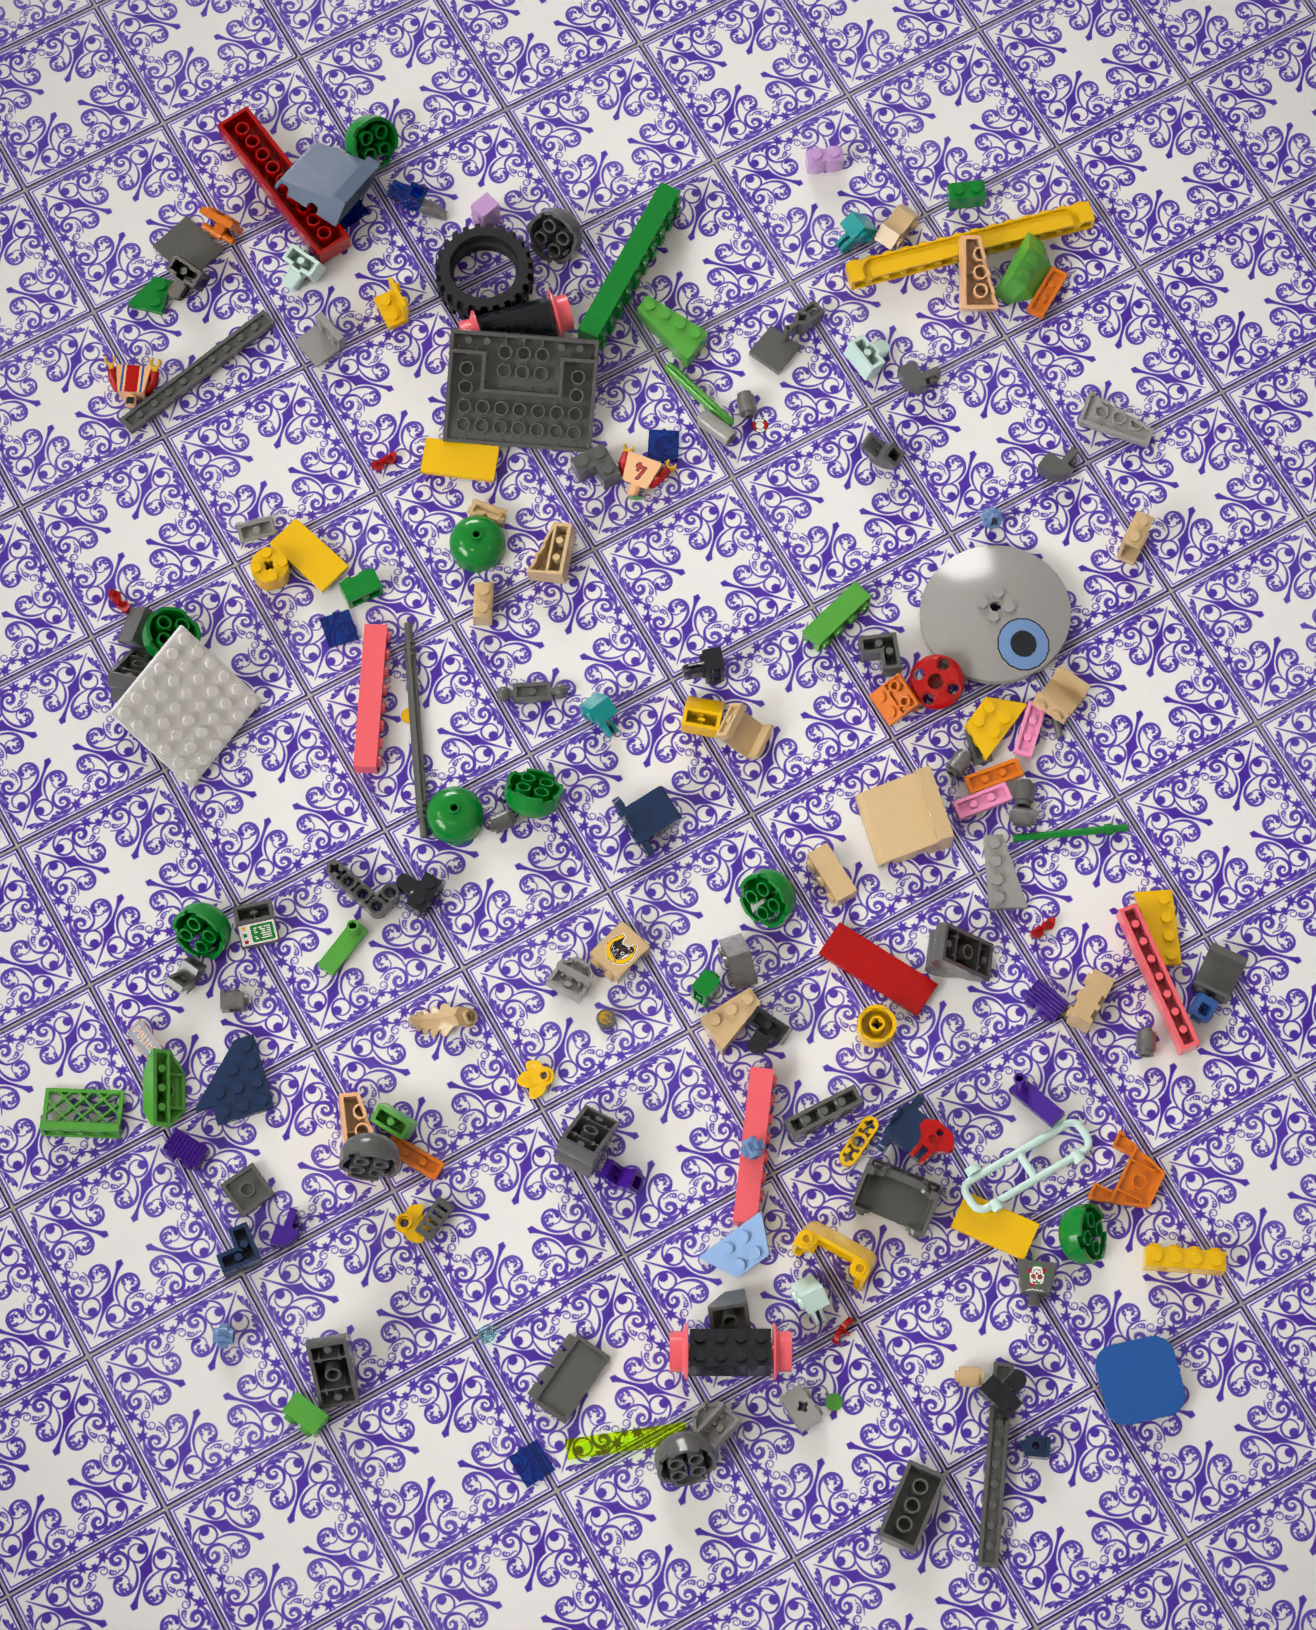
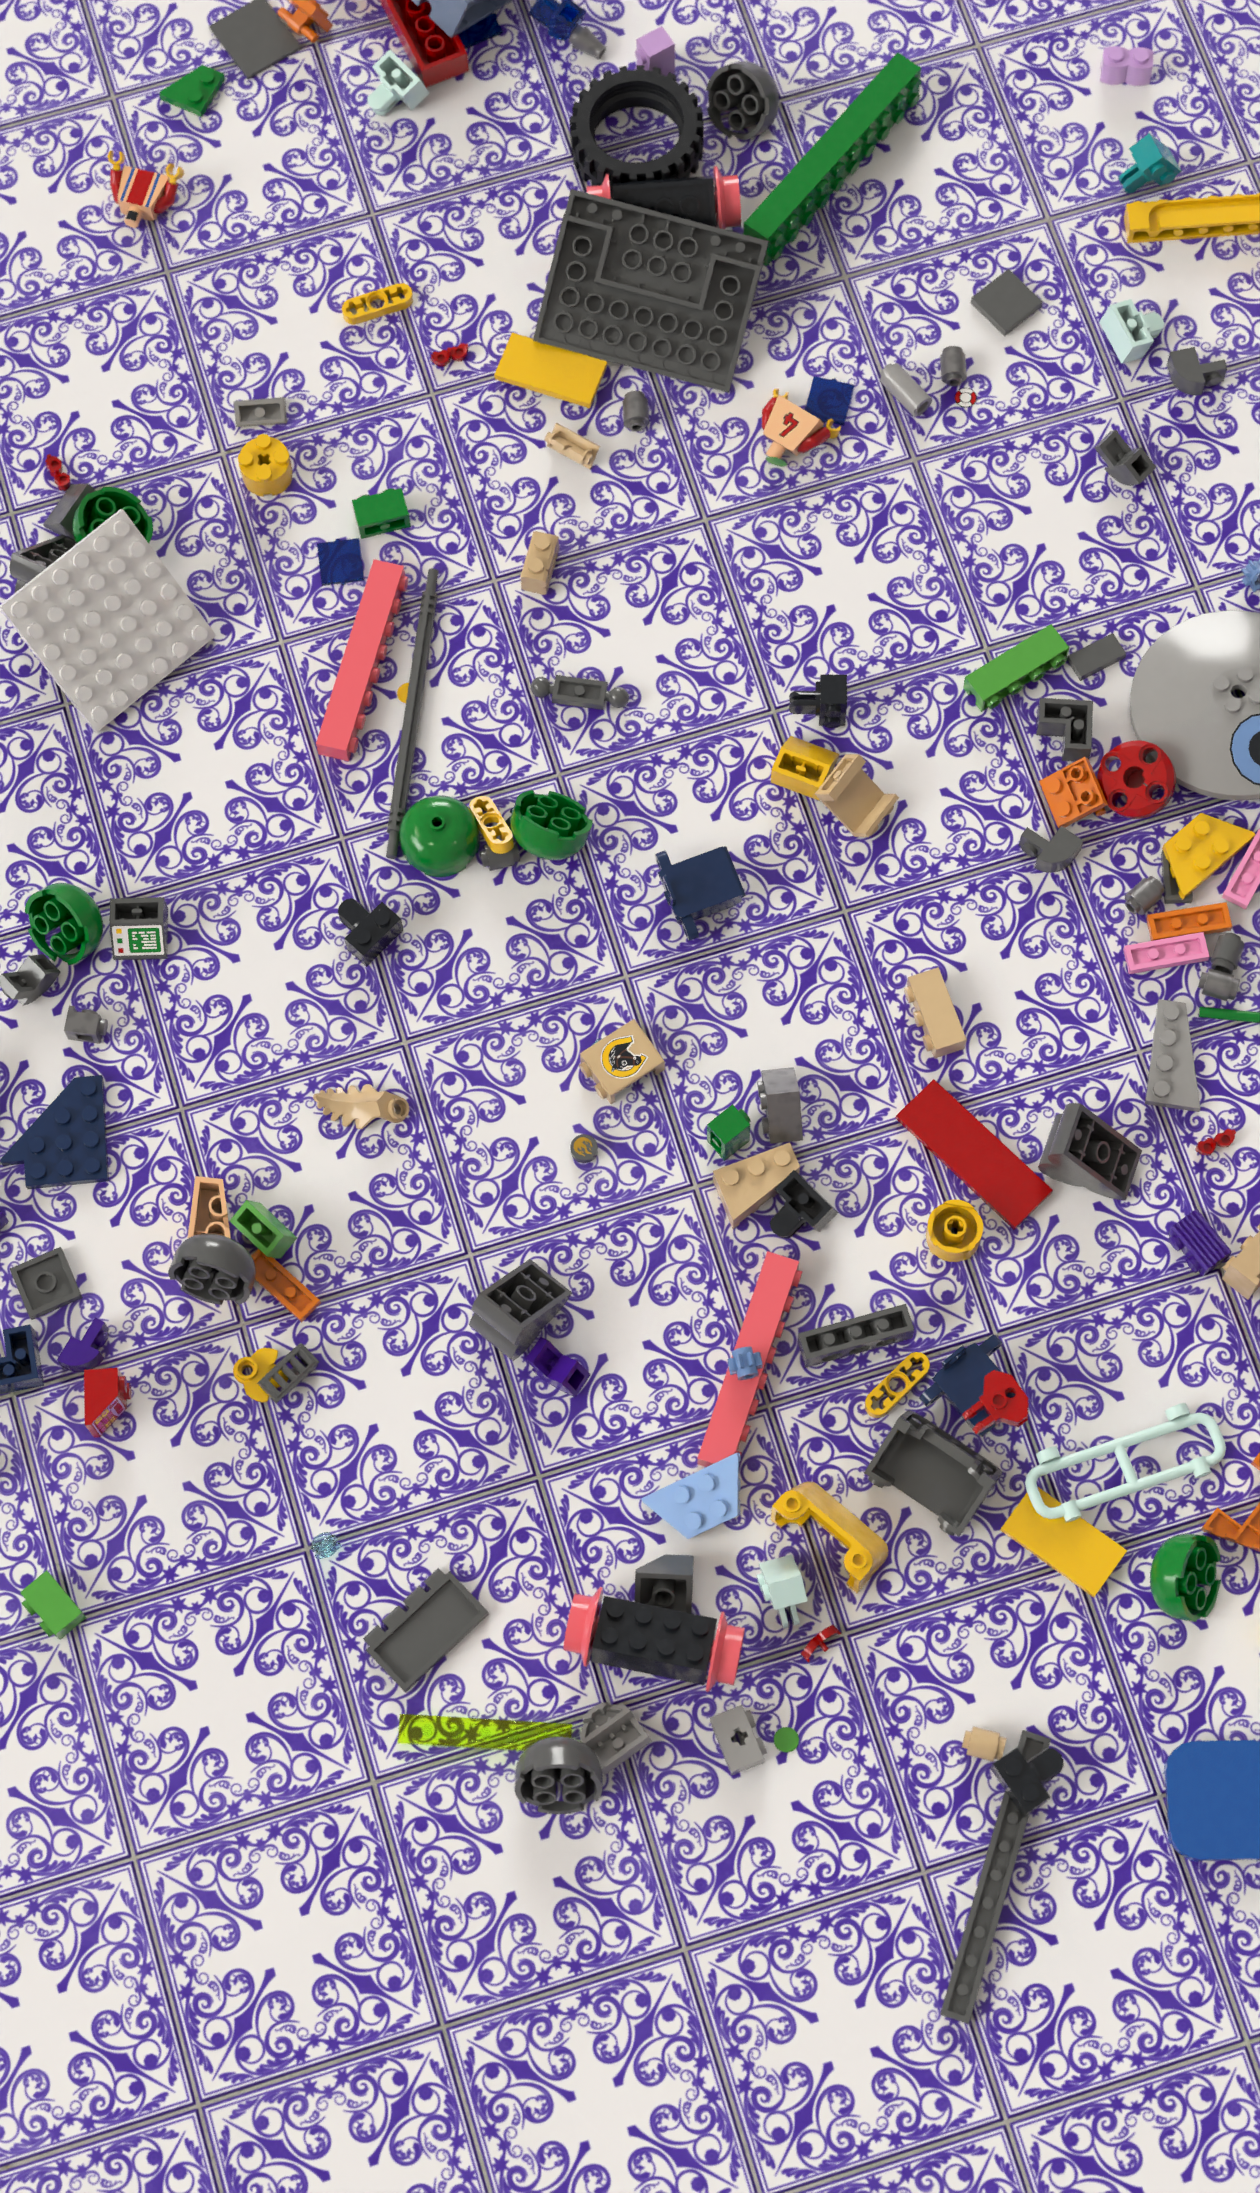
camera: 15 degrees right, 0 degrees up
dark grey plate [120,309,276,434] -> none
black brick [166,254,211,301] -> none
yellow tile [270,518,349,593] -> none
light grey bracket [295,311,346,367] -> none
dark grey brick [306,1333,360,1409] -> none
bright green piece [317,919,369,977] -> none
dark grey beam [326,860,400,919] -> none
yellow bracket [373,277,410,331] -> none
green cylinder [449,515,506,573] -> none
clear blue piece [508,1439,556,1488] -> none
yellow plate [517,1060,555,1099] -> none
tan wedge [526,522,576,584] -> none
light grey slope [545,957,593,1004] -> none
dark grey brick [570,443,621,490] -> none
teal brick [579,692,619,738] -> none
bright green wedge [637,295,708,369] -> none
bright green axle [665,362,734,427] -> none
green cylinder [740,869,796,928] -> none
dark grey piece [781,300,825,341] -> none
tan panel [855,766,954,868] -> none
tan brick [873,204,920,250] -> none
dark grey brick [876,1459,947,1555] -> none
dark purple piece [1009,1073,1065,1128] -> none
dark grey torso [1017,1259,1057,1308] -> none
dark blue brick [1020,1435,1051,1460] -> none
none -> red slope [84,1368,131,1438]
none -> yellow beam [342,283,413,325]
none -> yellow beam [469,796,514,854]
none -> flat silver brick [622,391,649,431]
none -> dark grey brick [1019,826,1083,873]
none -> dark grey tile [1067,633,1126,681]

